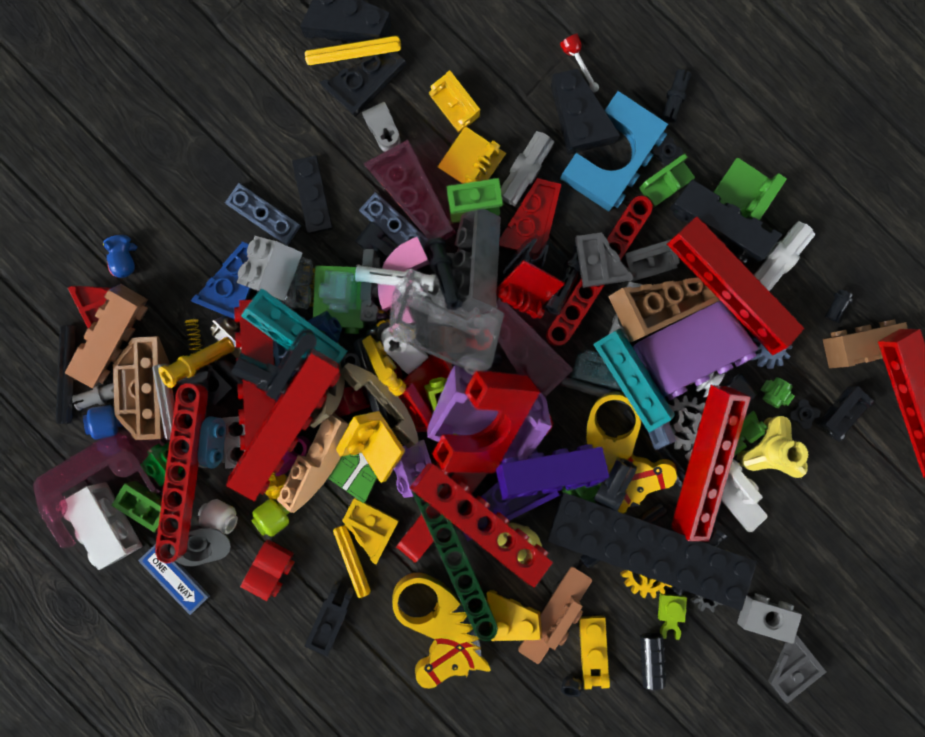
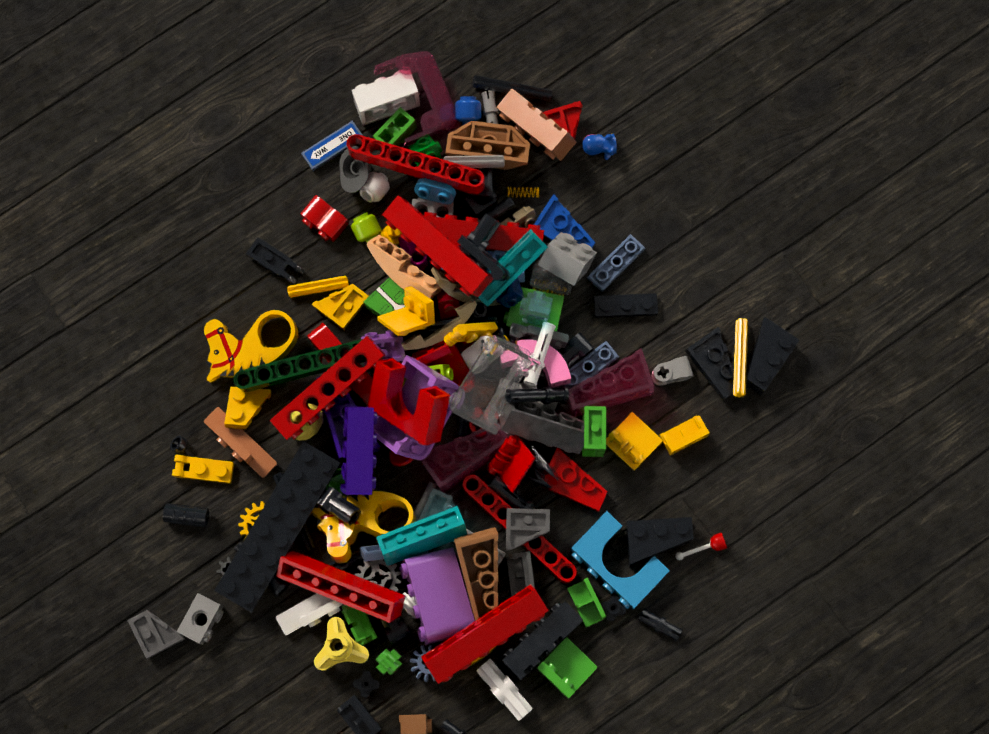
camera: 100 degrees right, 10 degrees down
yellow pin [159,337,235,388] -> none
light grey piece [500,131,554,206] -> none
lime plate [658,593,687,640] -> none

